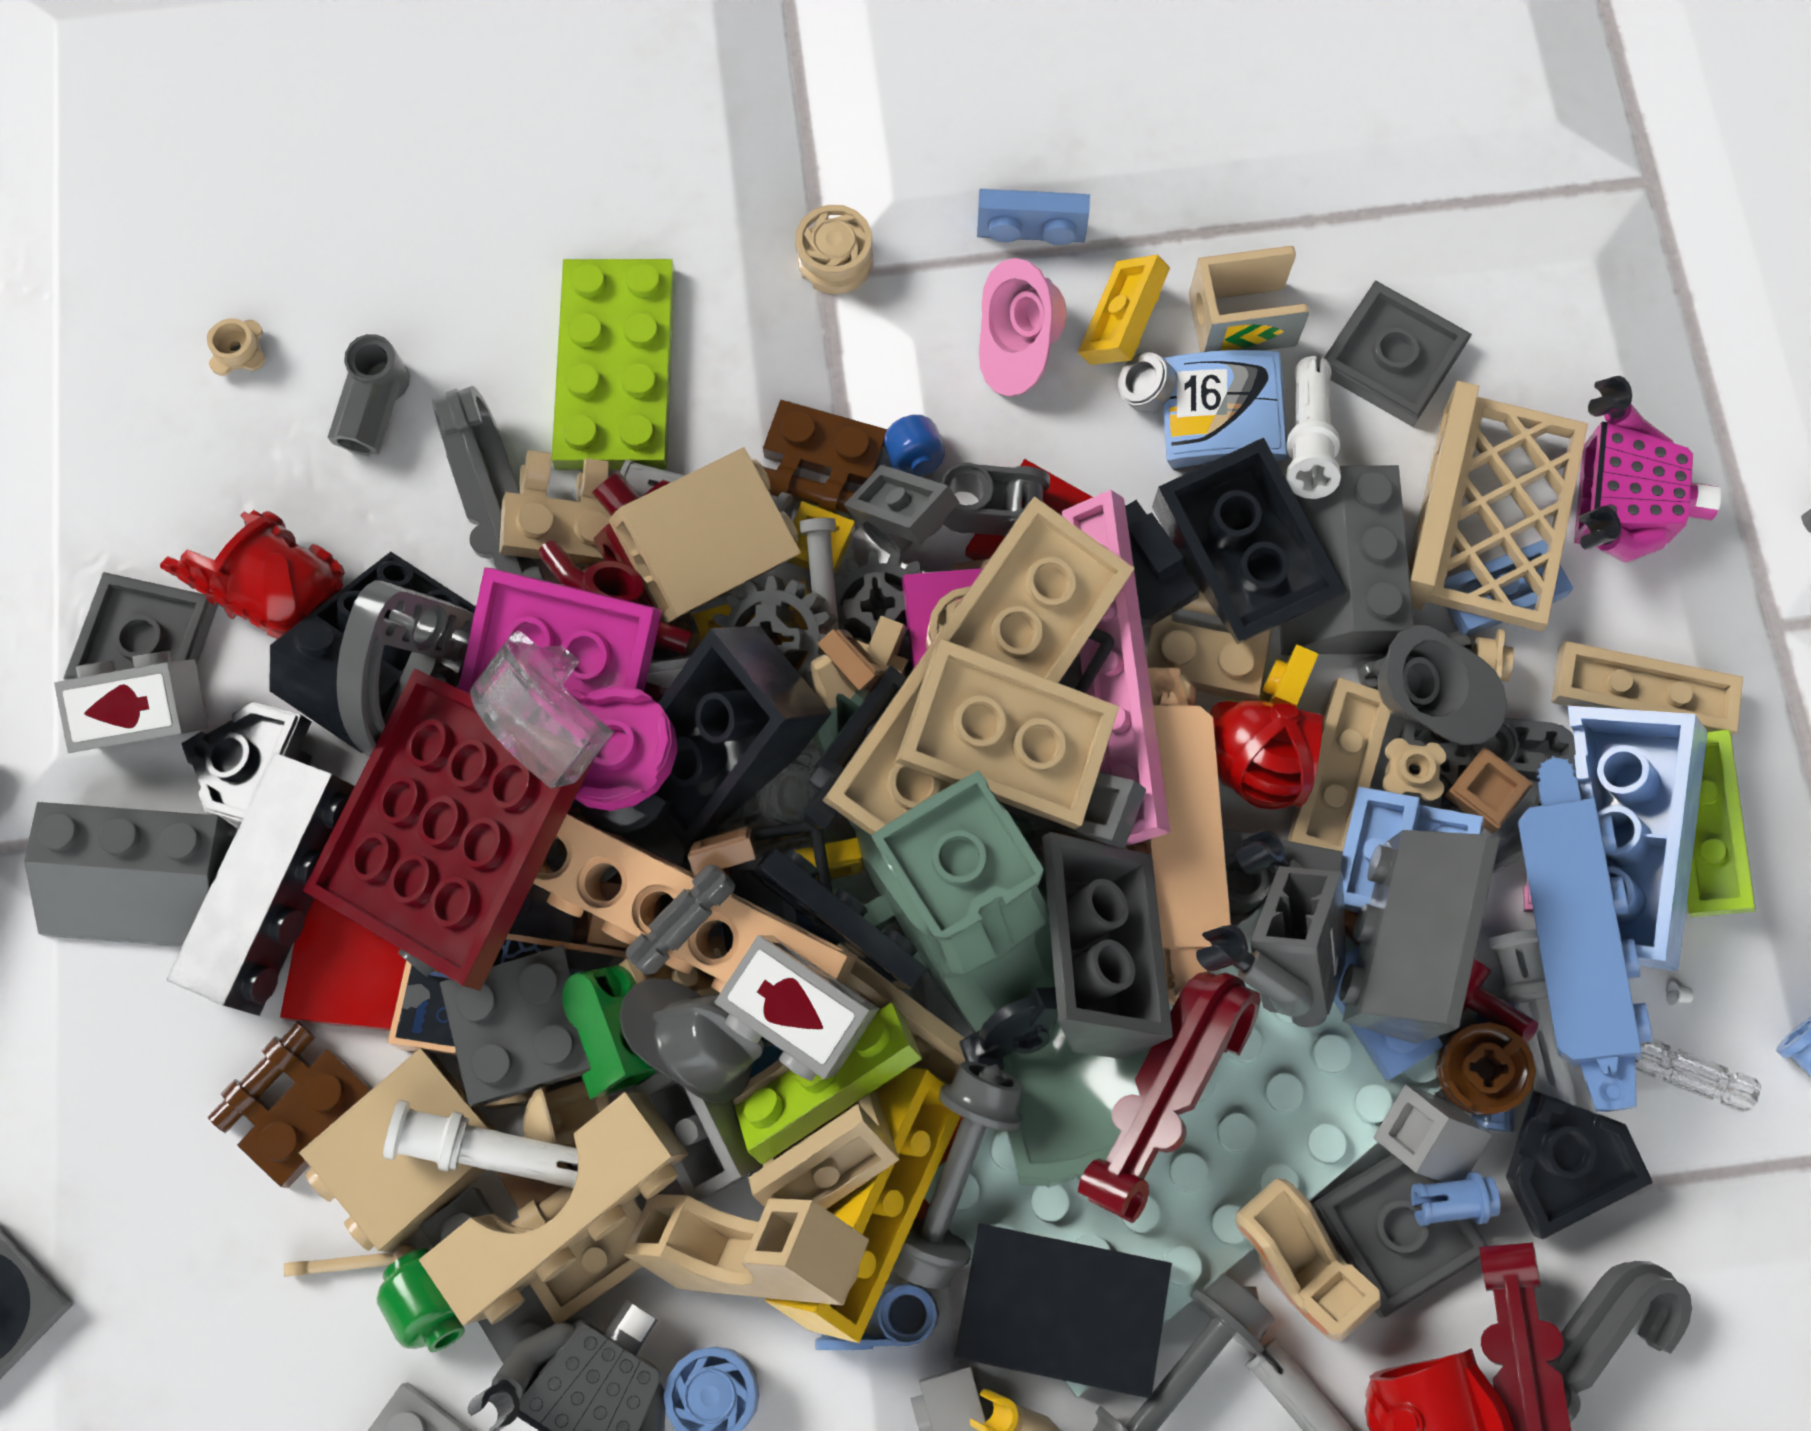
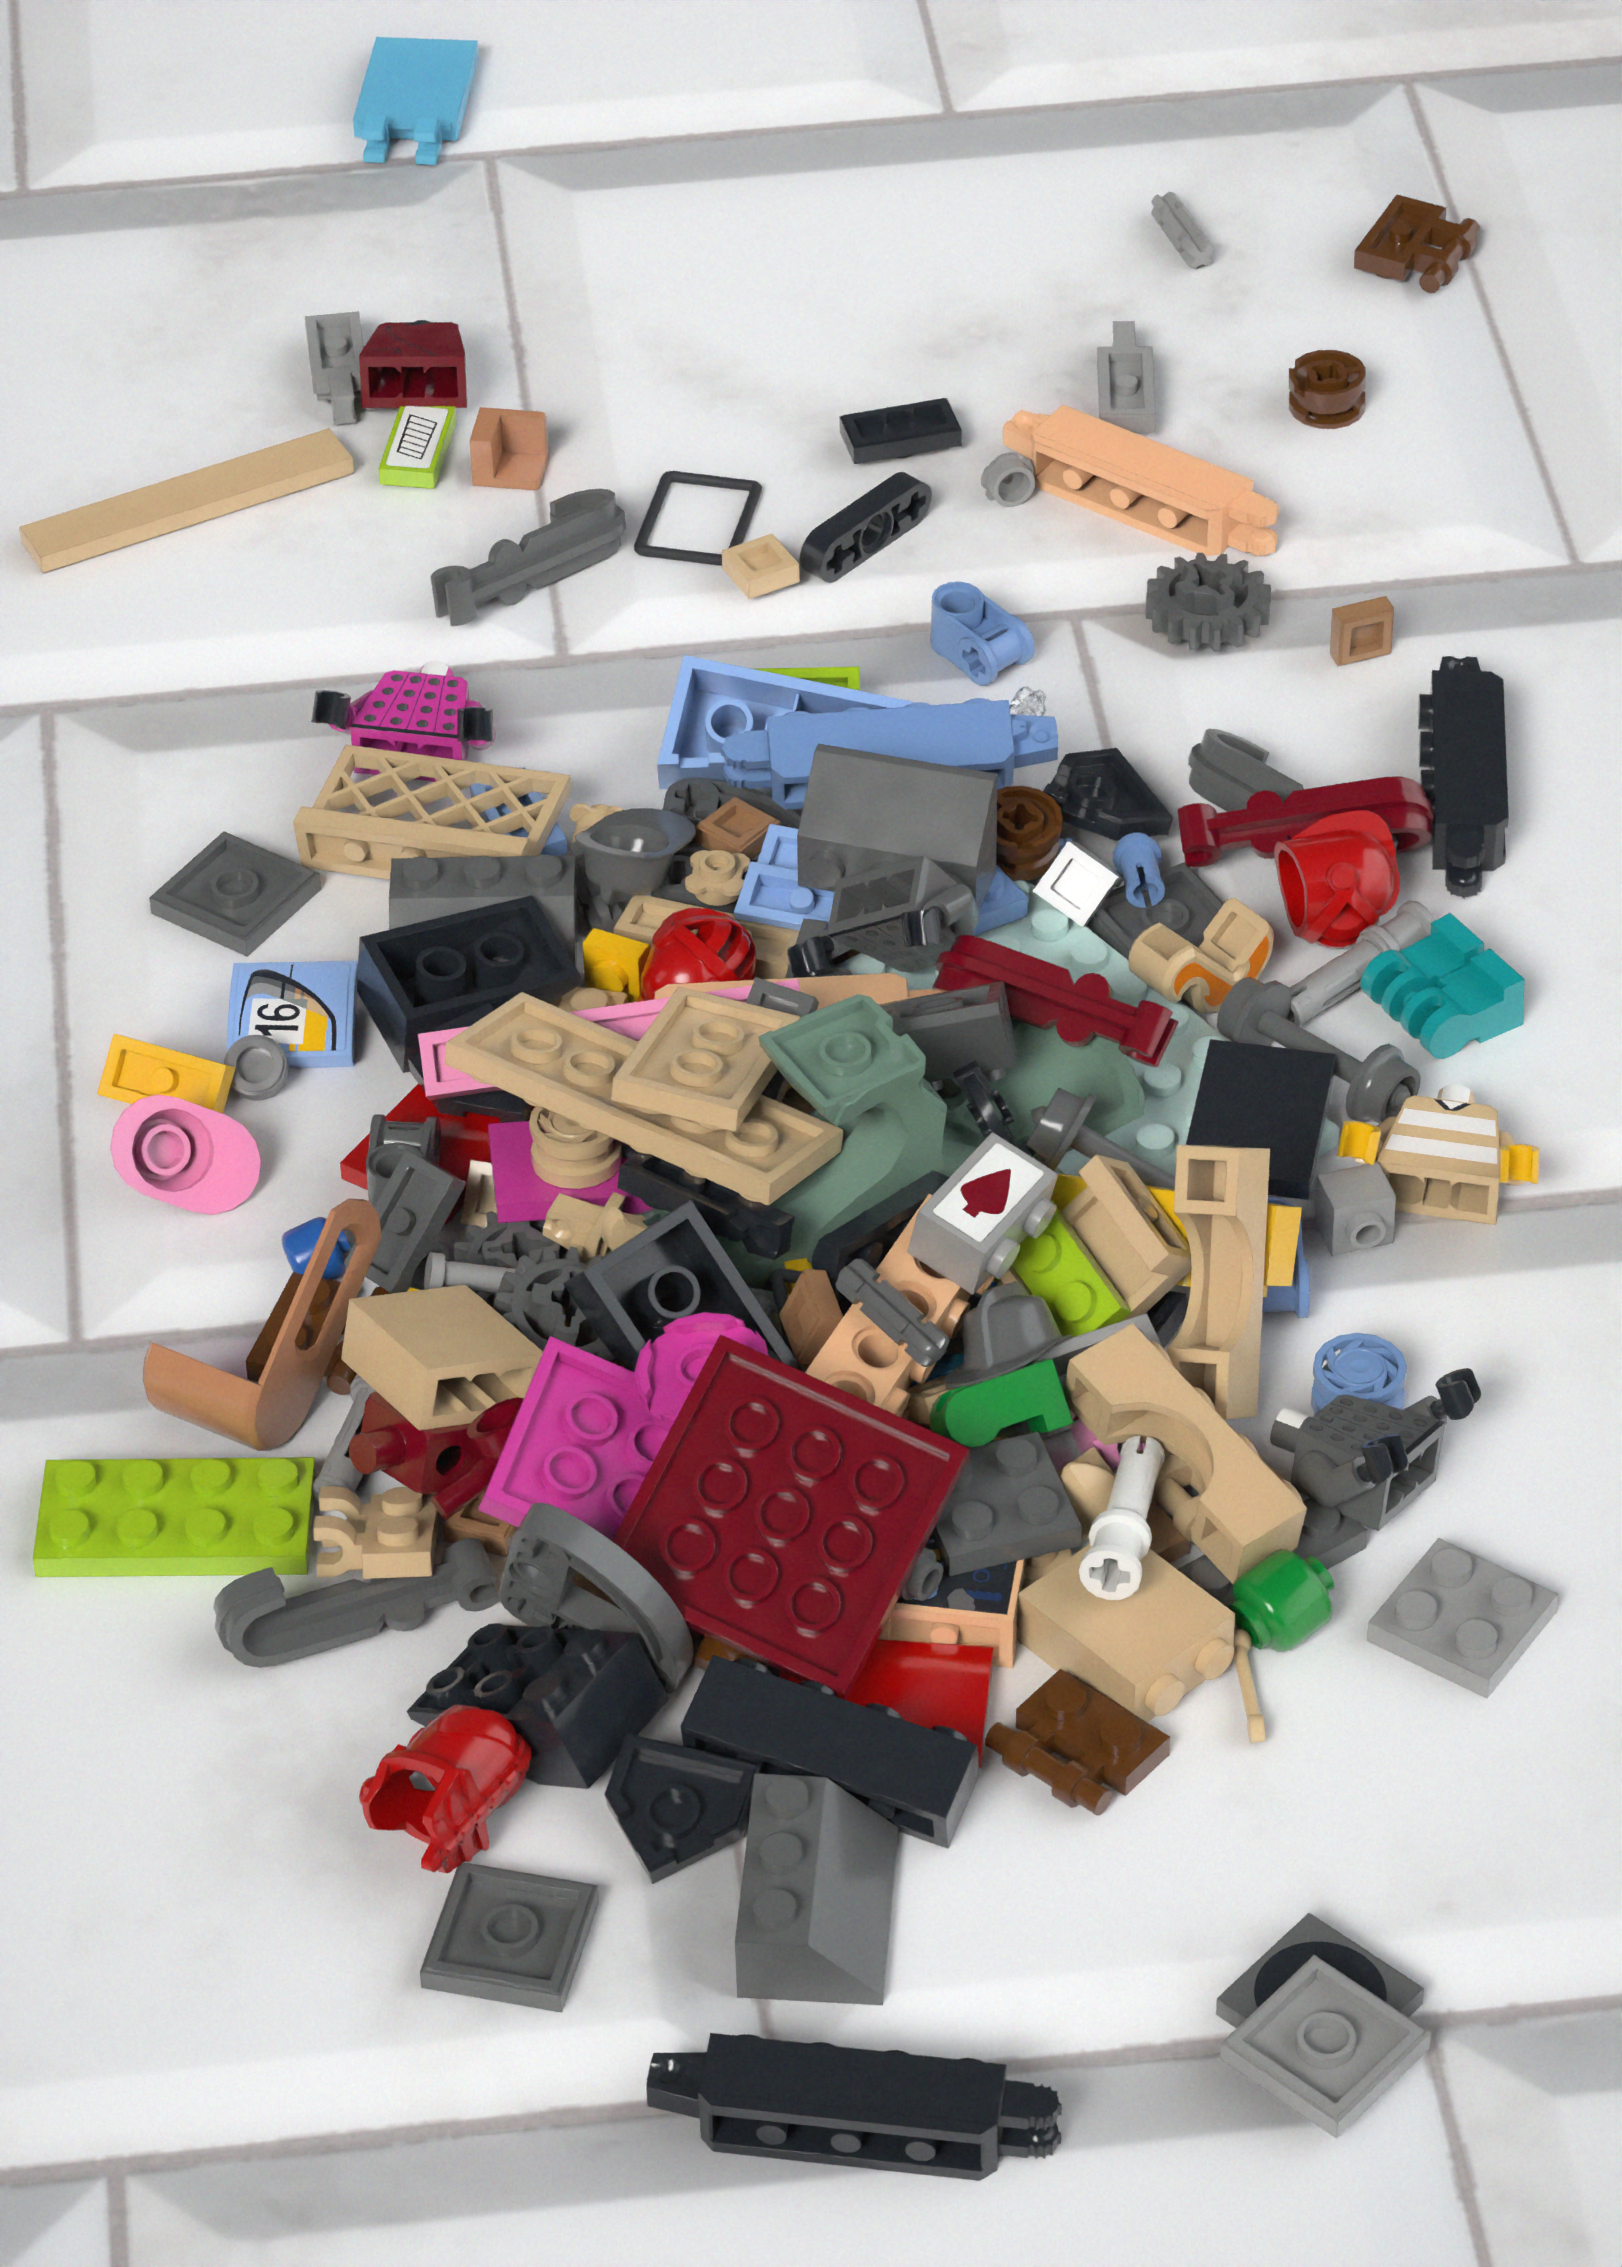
camera: 90 degrees left, 30 degrees down
brick [54,651,209,753] -> none
tan plate [207,318,266,376] -> none
dark grey piece [327,334,410,457] -> none
clear arch [470,631,614,789] -> none
tan wheel [795,205,873,294] -> none
medium nougat tile [817,629,884,690] -> none
medium blue plate [977,189,1090,245] -> none
tan piece [1188,246,1309,352] -> none
white pin [1286,356,1341,499] -> none
tan plate [1551,641,1743,736] -> none
none -> nougat piece [142,1198,382,1451]

